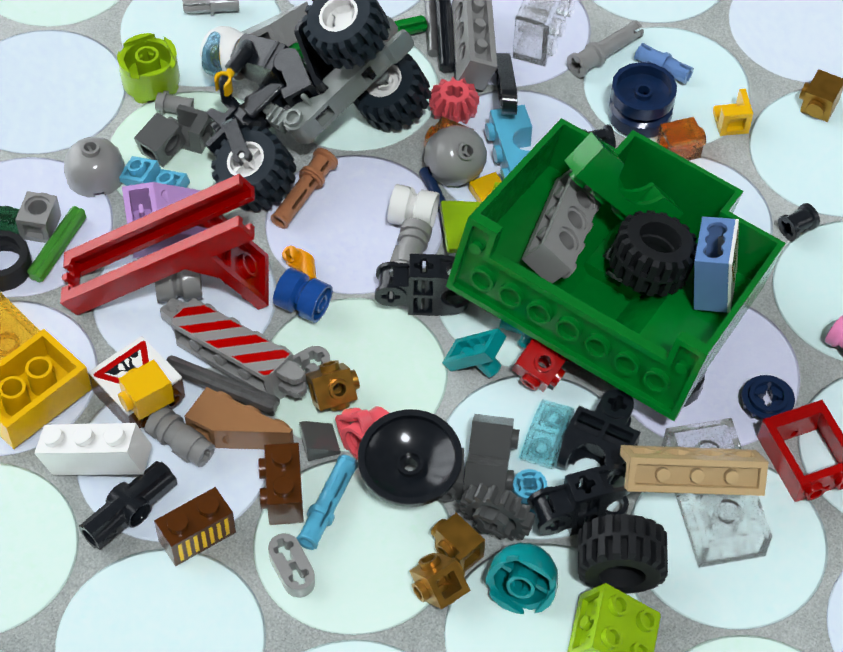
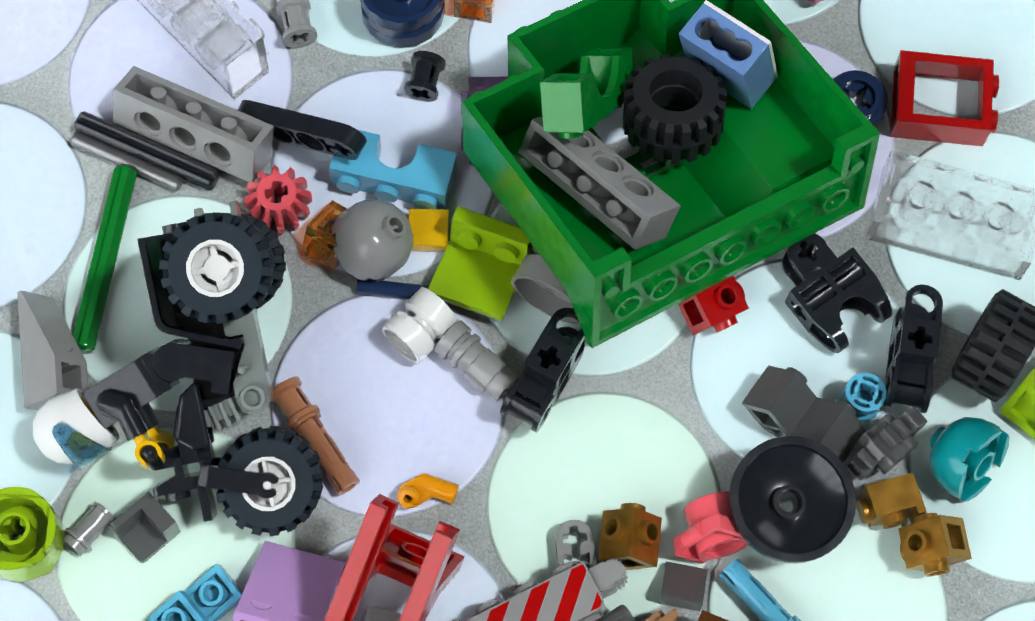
camera: 65 degrees left, 15 degrees up
dark grey brick [134,112,186,168] -> none
blue wheel [273,268,333,323] -> none
teal tile [442,328,507,378] -> none
clear light blue slope [519,399,575,470] -> none
tan fence [620,445,769,496] -> none

